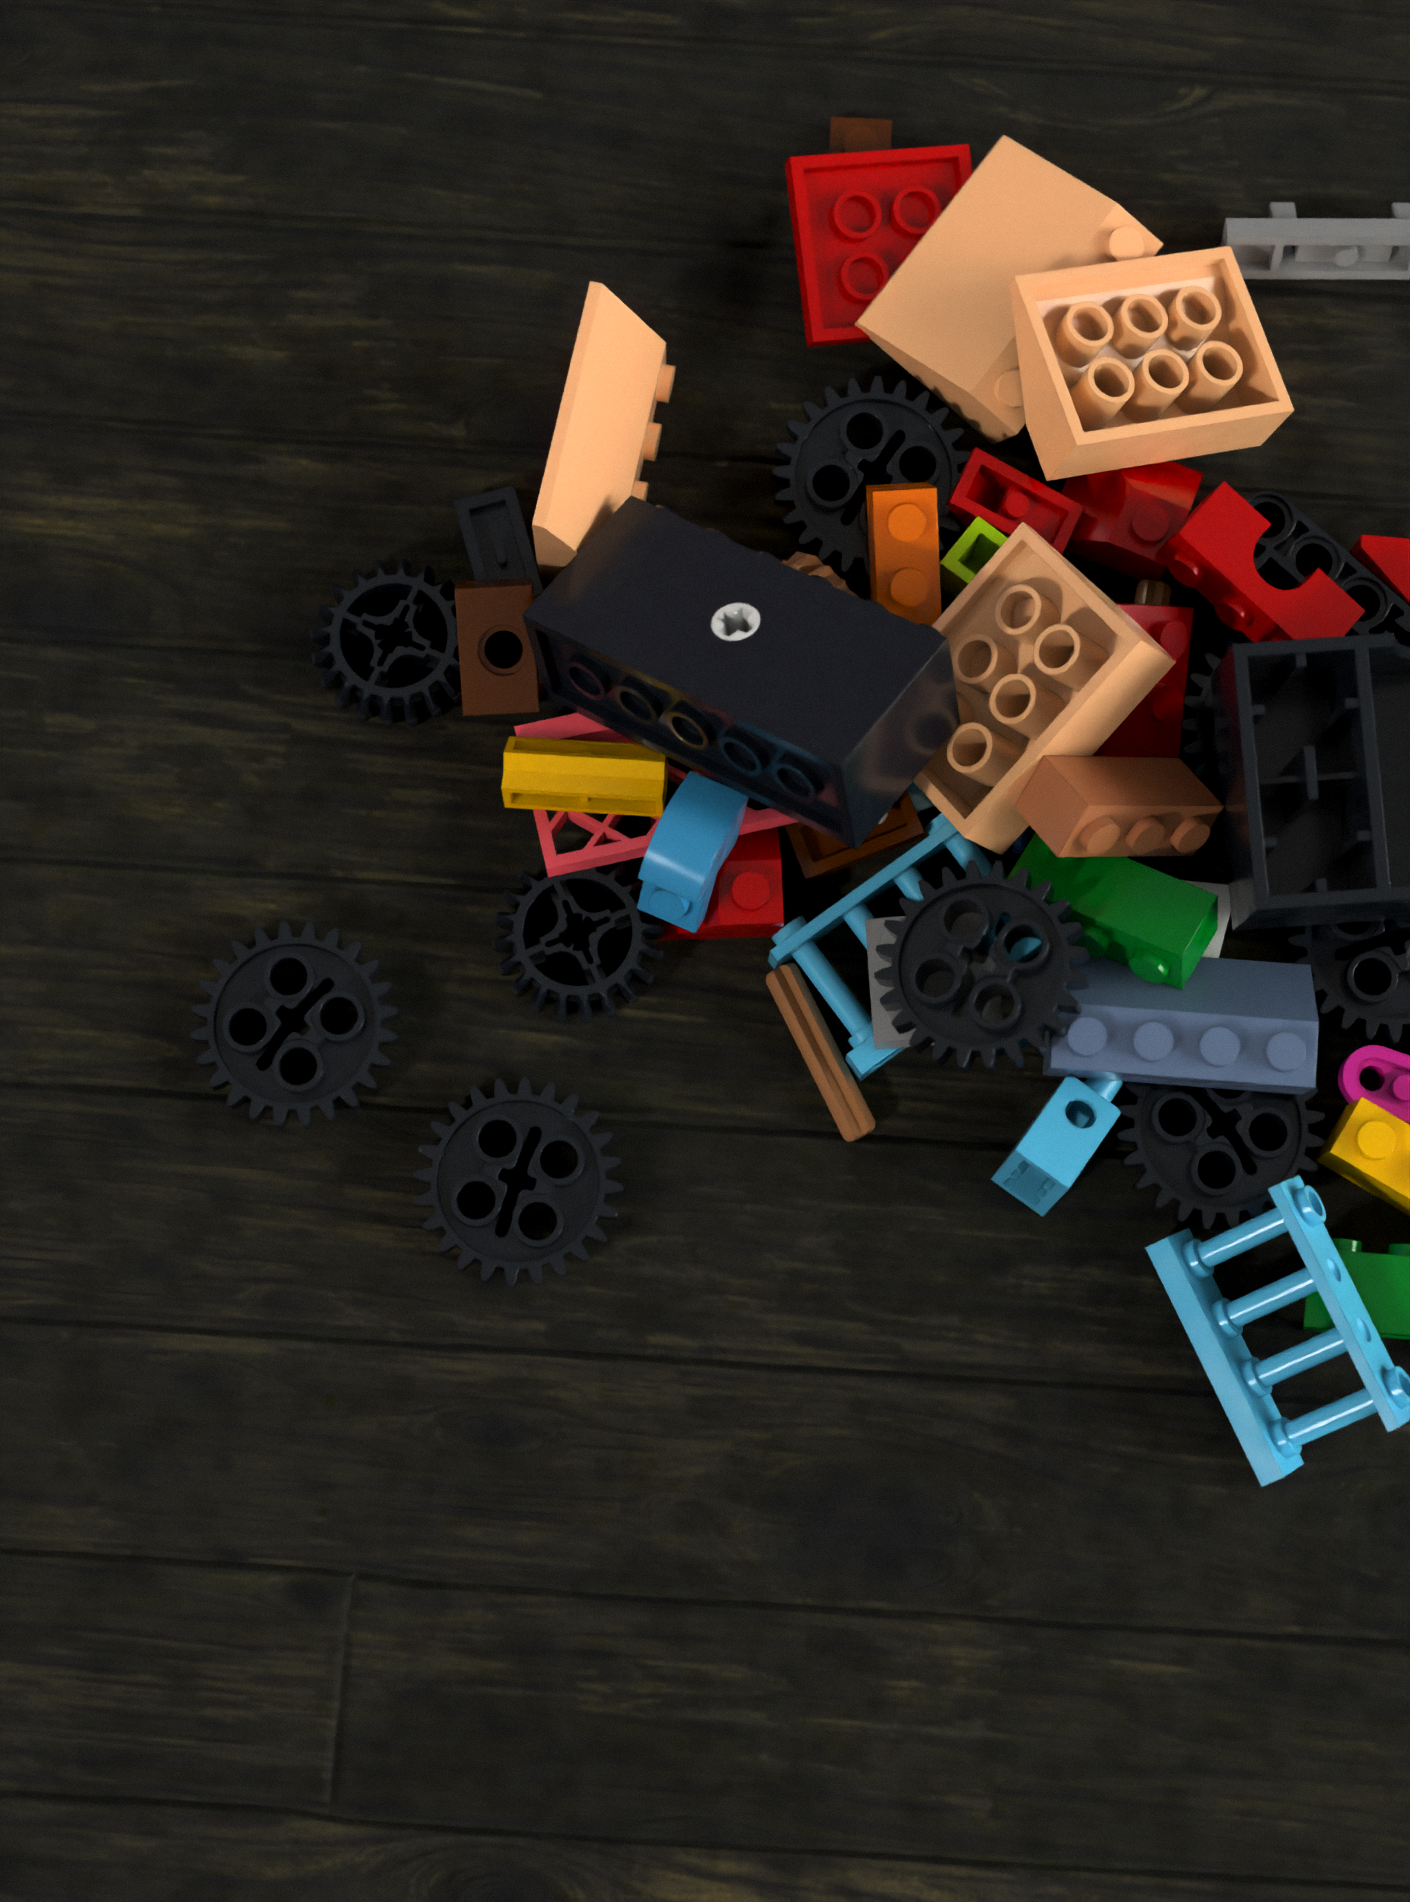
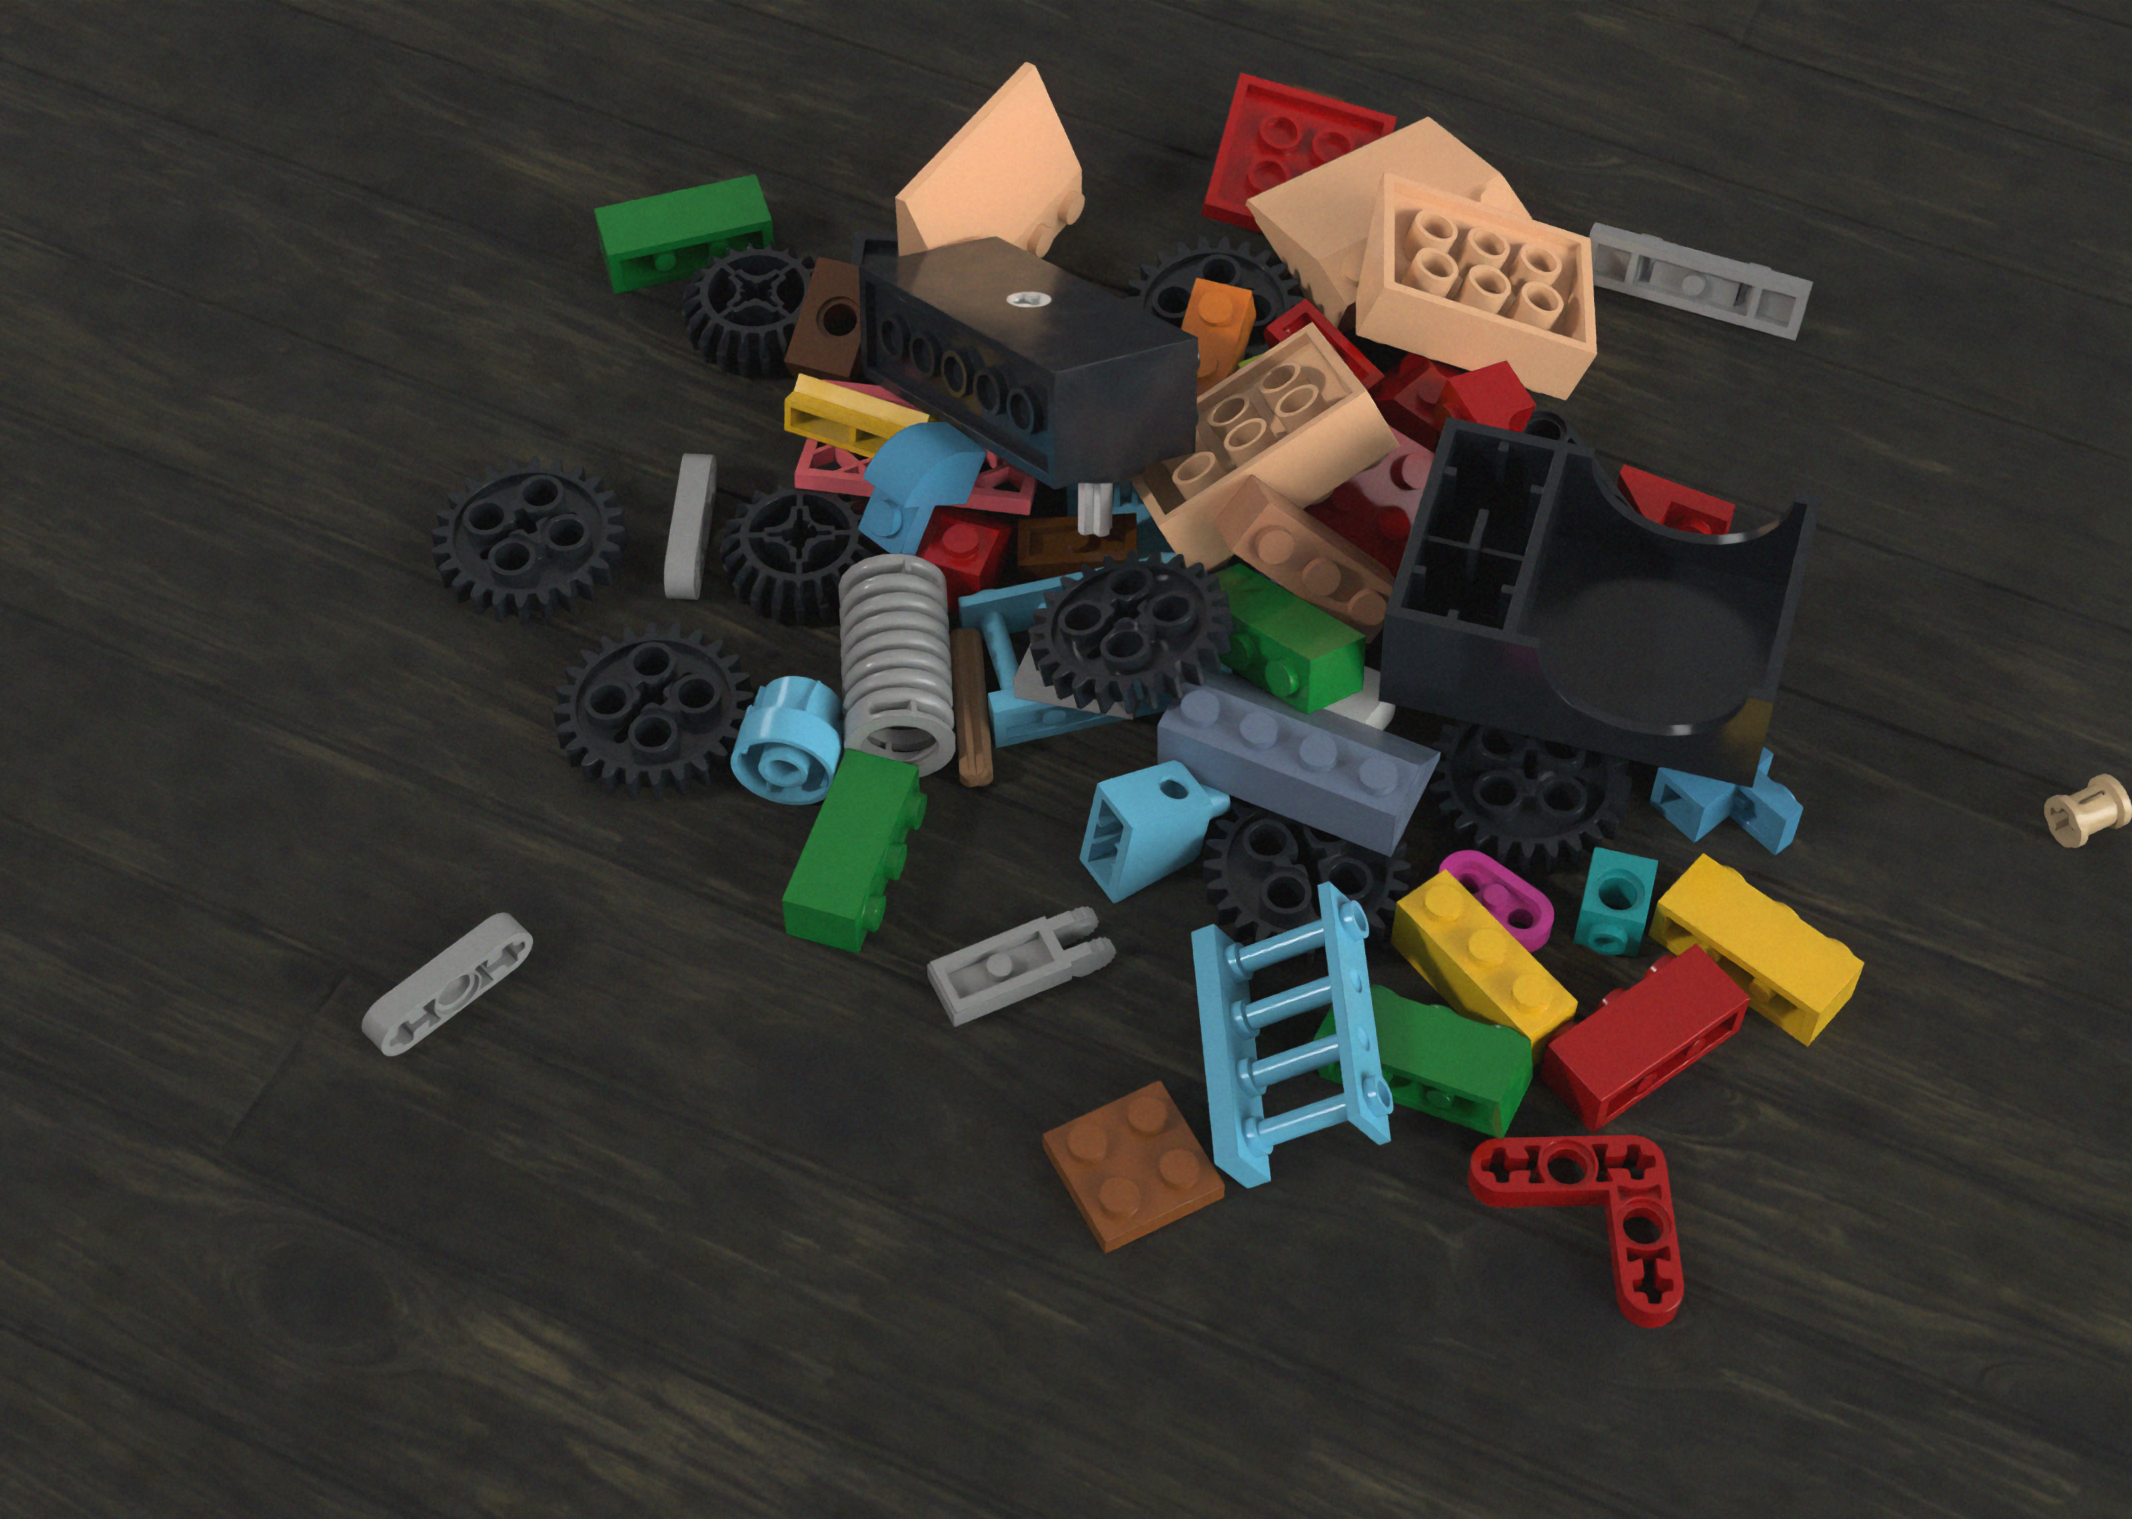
camera: 25 degrees right, 25 degrees down
none -> light grey beam [362,912,533,1056]
none -> green brick [594,174,775,294]
none -> light grey beam [664,453,717,600]
none -> medium azure piece [731,676,844,805]
none -> green brick [782,748,927,954]
none -> light grey piece [839,553,956,777]
none -> light grey hinge [927,906,1117,1027]
none -> dark orange plate [1042,1080,1225,1254]

